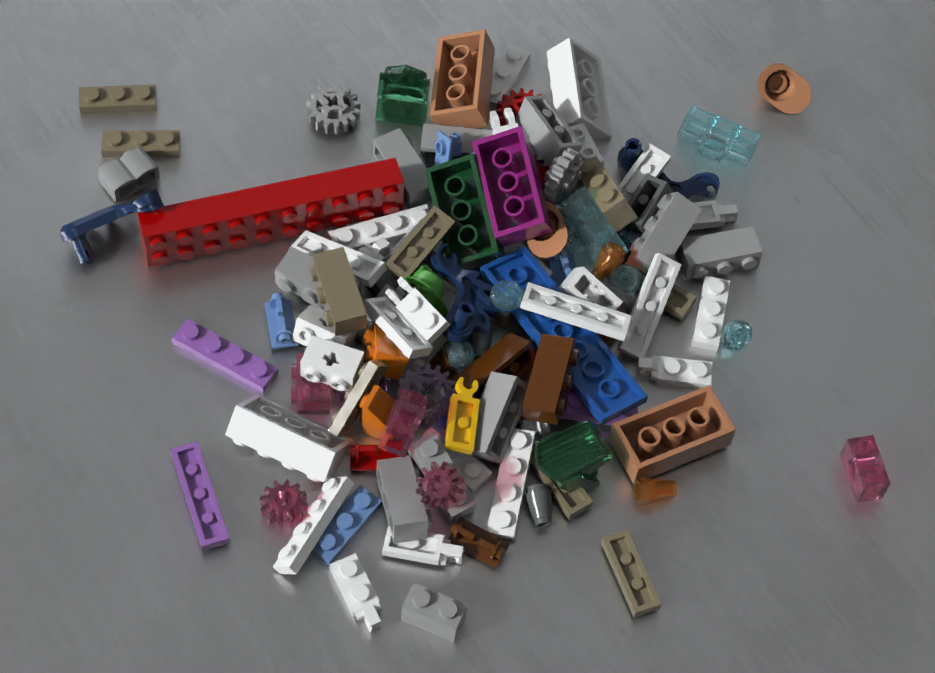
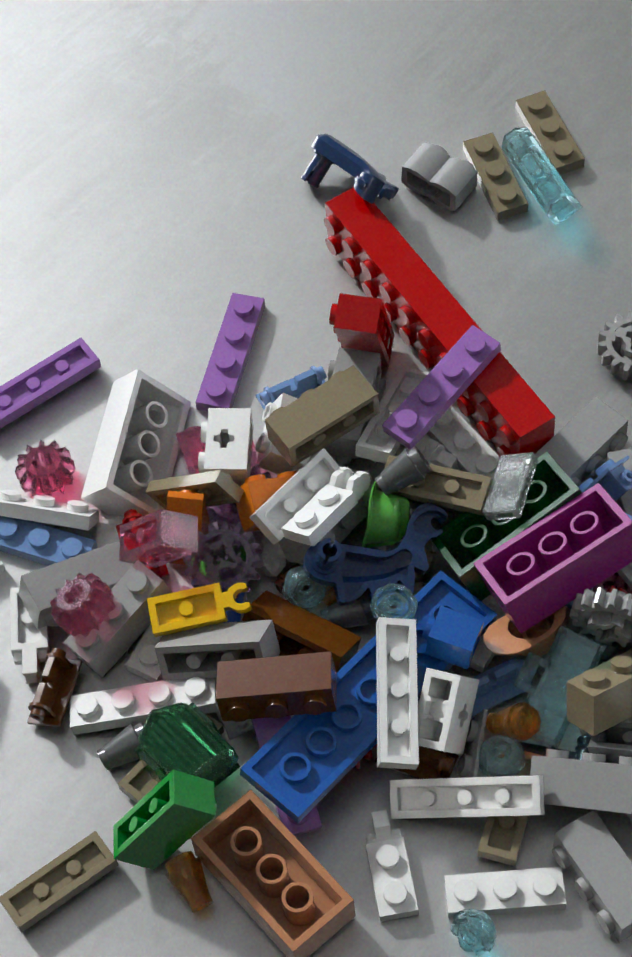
camera: 85 degrees right, 0 degrees up
none -> green brick [113,769,217,870]
none -> red brick [329,293,395,367]
none -> dark grey cone [375,446,432,496]
none -> medium lavender plate [382,325,501,450]
none -> blue brick [422,606,484,670]
none -> clear plate [482,452,538,520]
none -> clear light blue piece [501,127,583,226]

